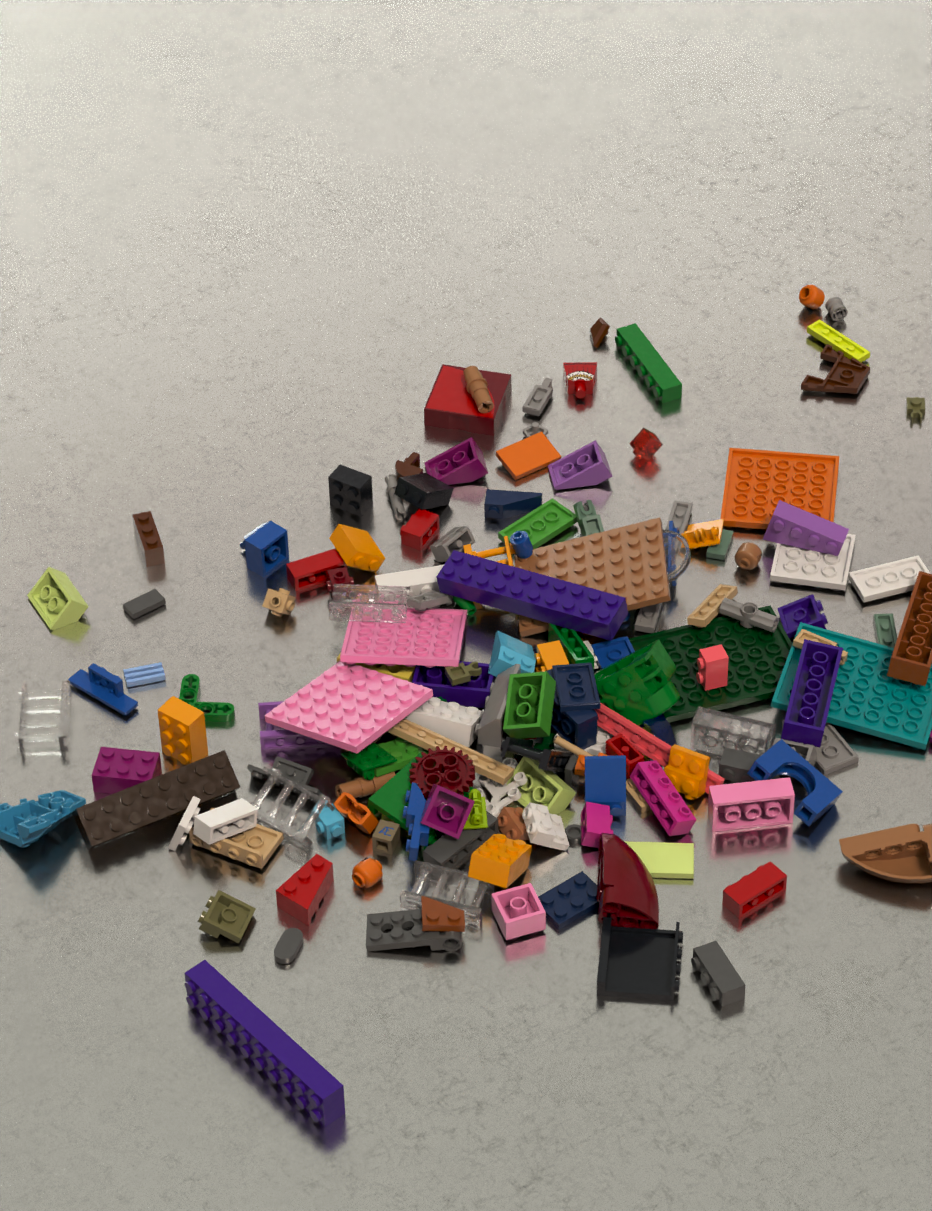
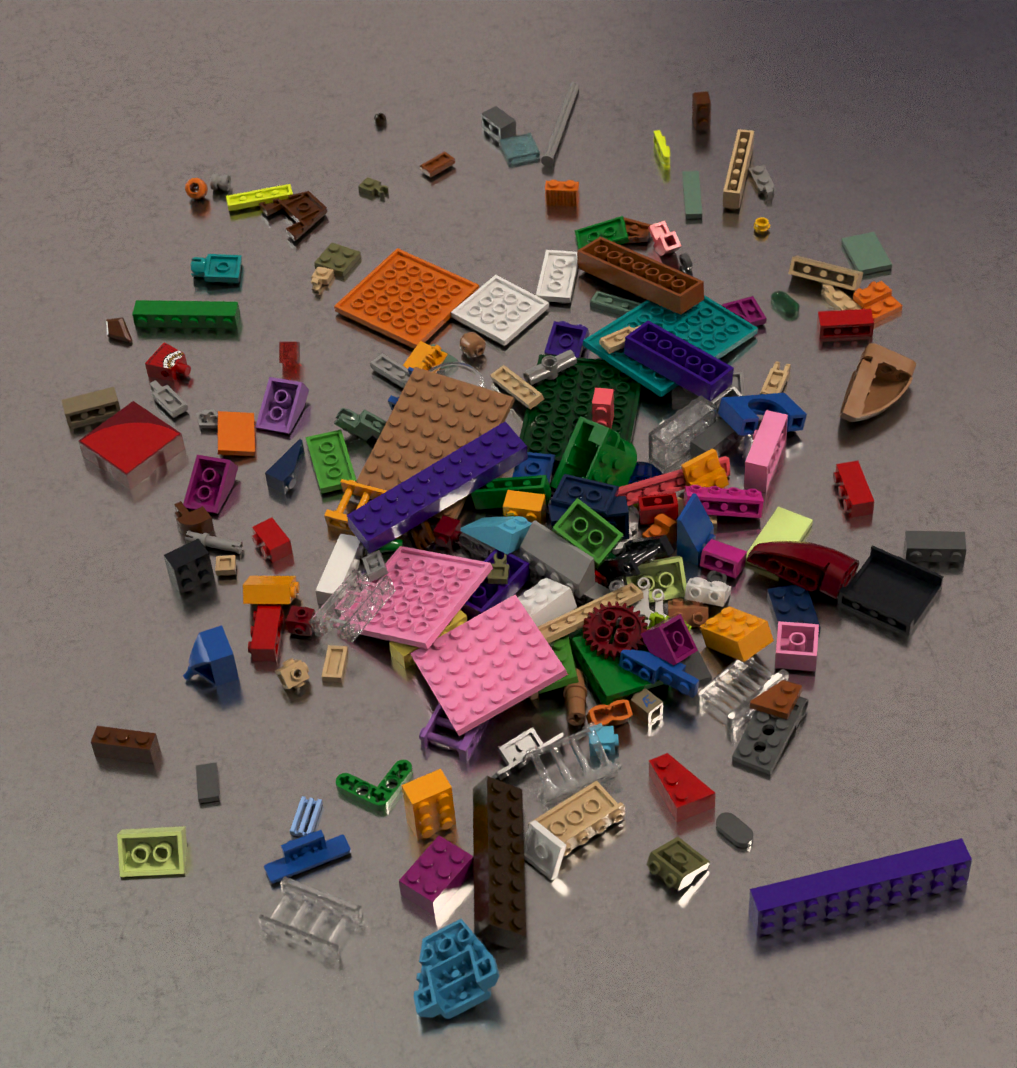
camera: 60 degrees left, 5 degrees up
white brick [193,798,258,845] -> none
green hinge [341,743,397,780] -> none
orange head [352,858,383,889] -> none
black brick [394,473,454,510] -> none
light grey brick [430,526,475,562] -> none
medium nougat piece [463,366,494,413] -> none
blue brick [510,531,533,559] -> none
tan bar [553,736,594,756] -> none
medium lavender wedge [763,500,849,556] -> none
none -> dark tan brick [61,387,120,427]
none -> teal plate [191,254,242,283]
none -> tan plate [215,555,236,576]
none -> tan plate [311,266,334,292]
none -> olive plate [314,243,361,277]
none -> tan tile [321,645,349,683]
none -> reddish brown hinge [410,520,435,551]
none -> dark red brick [433,515,462,549]
none -> tan hinge [760,361,791,394]

